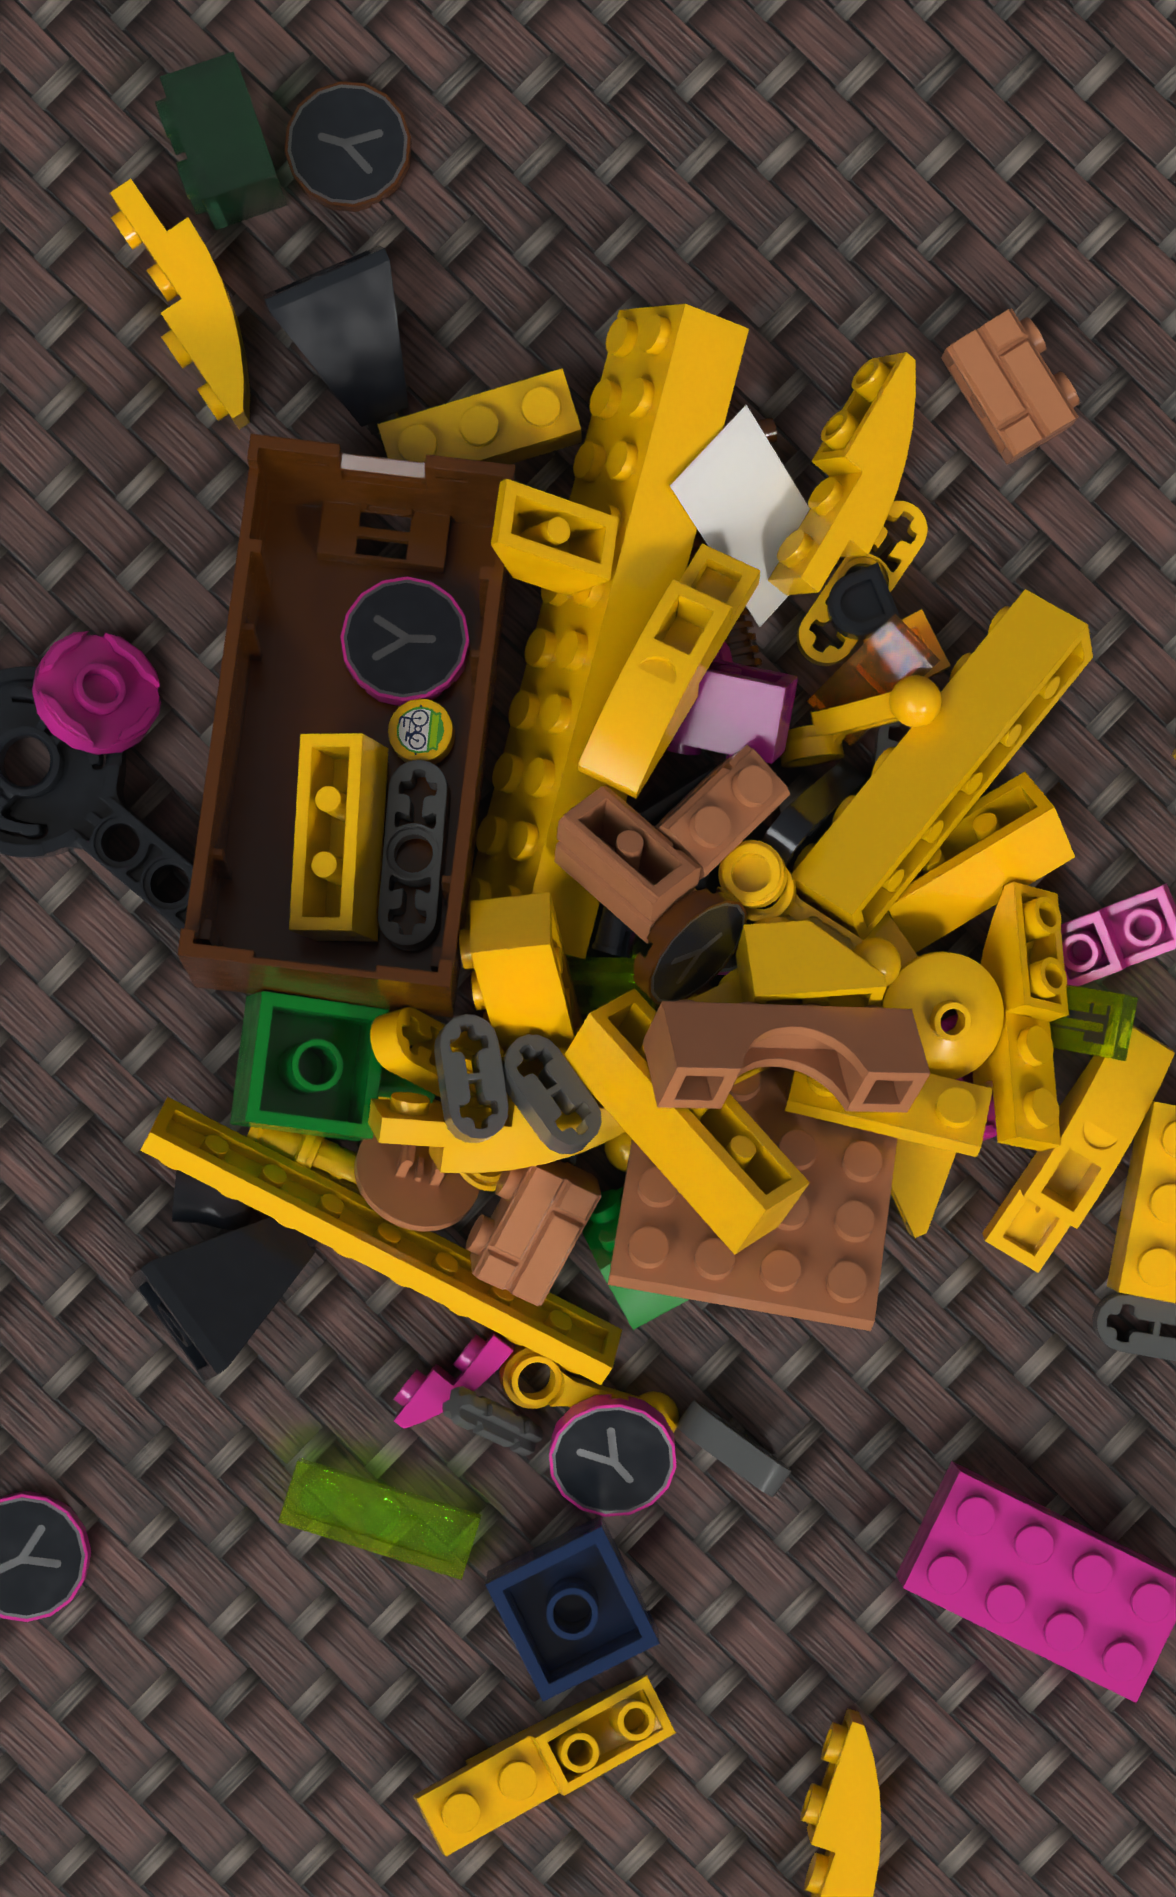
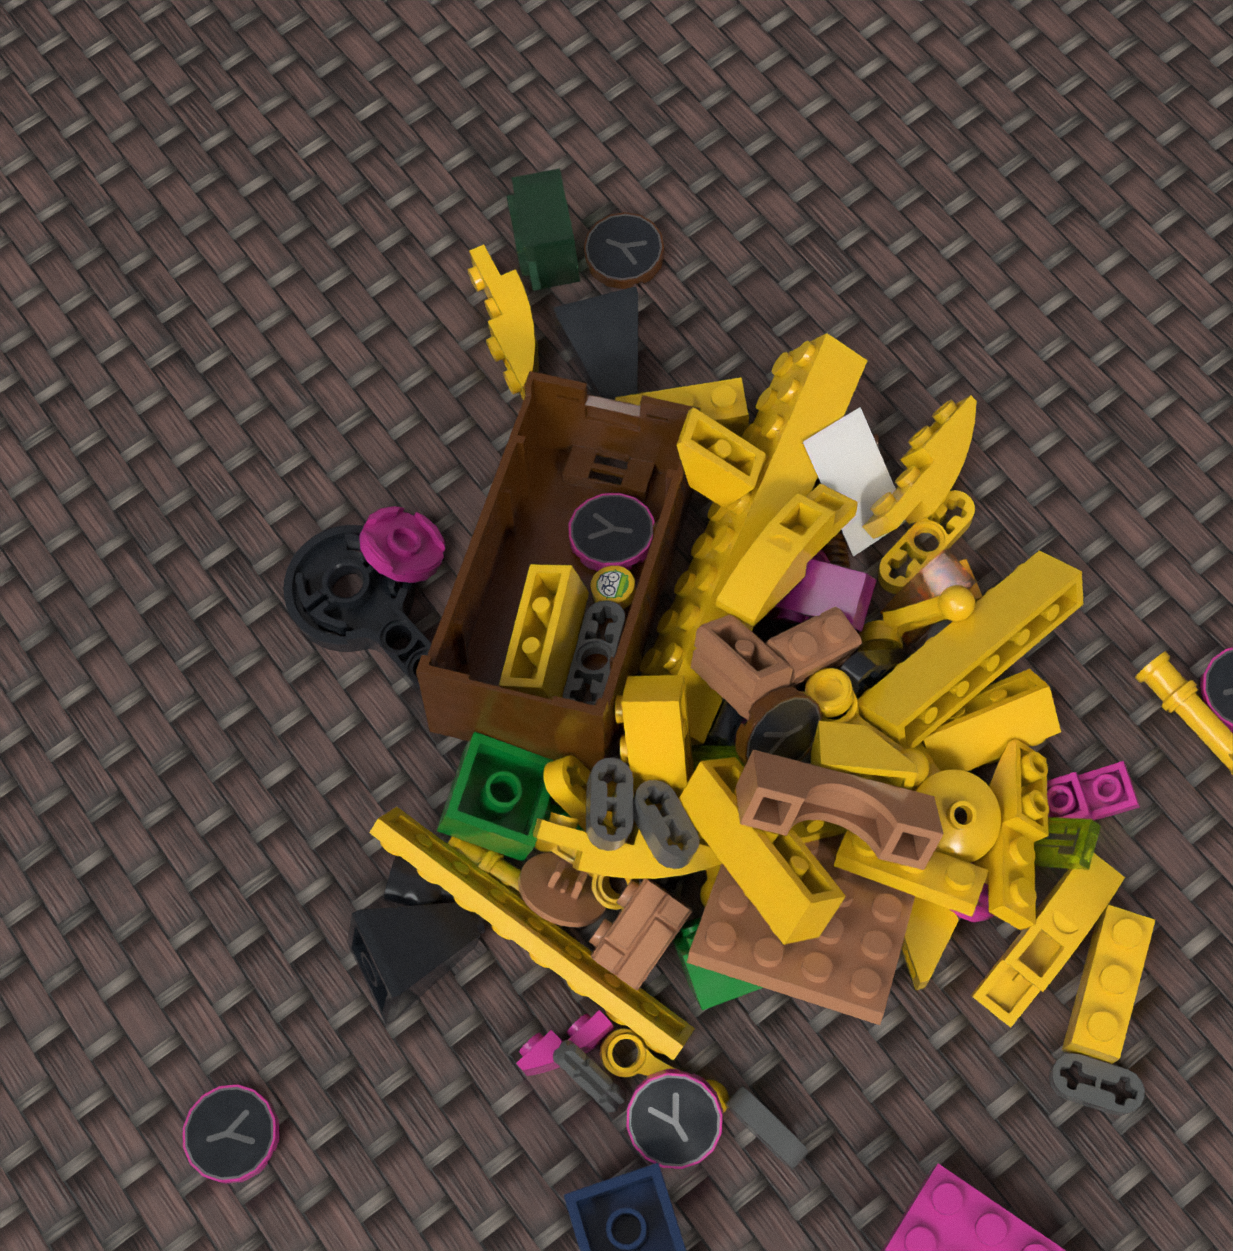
camera: 20 degrees right, 20 degrees down
clear neon green plate [278,1458,481,1580] -> none
black tile [827,563,902,640] -> none
nougat brick [941,308,1080,465] -> none

